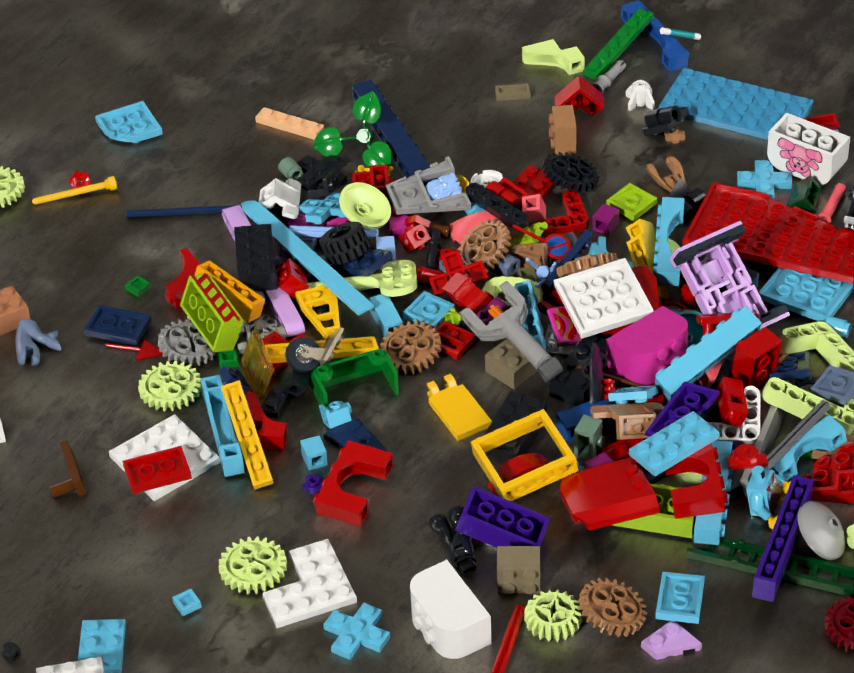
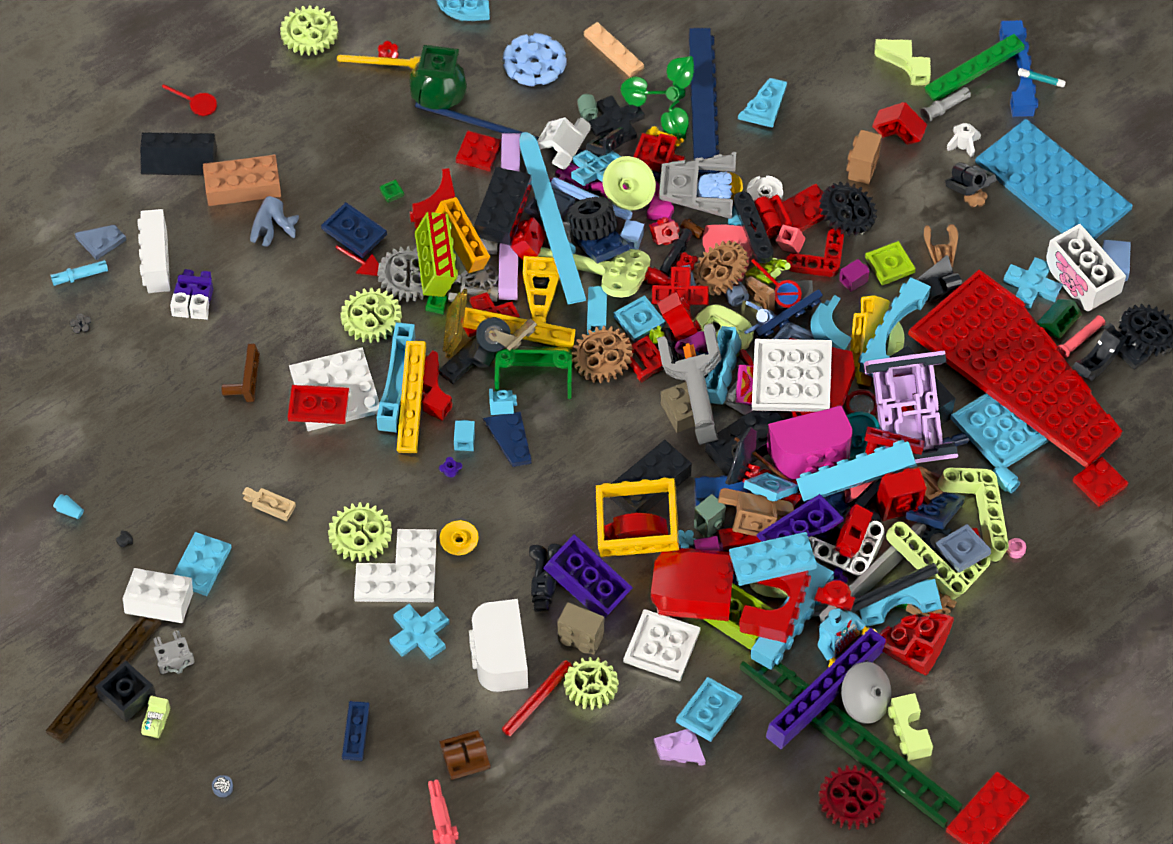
camera: 20 degrees right, 15 degrees up
medium azure plate [172,589,202,616] -> none
dark blue wing [218,366,254,396] -> none
red arch [313,440,394,527] -> none
tile [404,215,431,229] -> none
yellow tile [427,374,492,441] -> none
dark tan tile [495,83,531,101] -> none
medium nougat gear [556,252,617,278] -> none
medium nougat gear [578,578,647,637] -> none
red tile [802,113,840,130] -> none
none -> tan plate [242,487,296,521]
none -> dark green plate [409,45,467,110]
none -> yellow dish [440,520,479,555]
none -> red plate [456,131,502,171]
none -> light blue plate [502,33,567,86]
none -> white plate [624,609,700,681]
none -> medium azure wing [738,78,787,128]

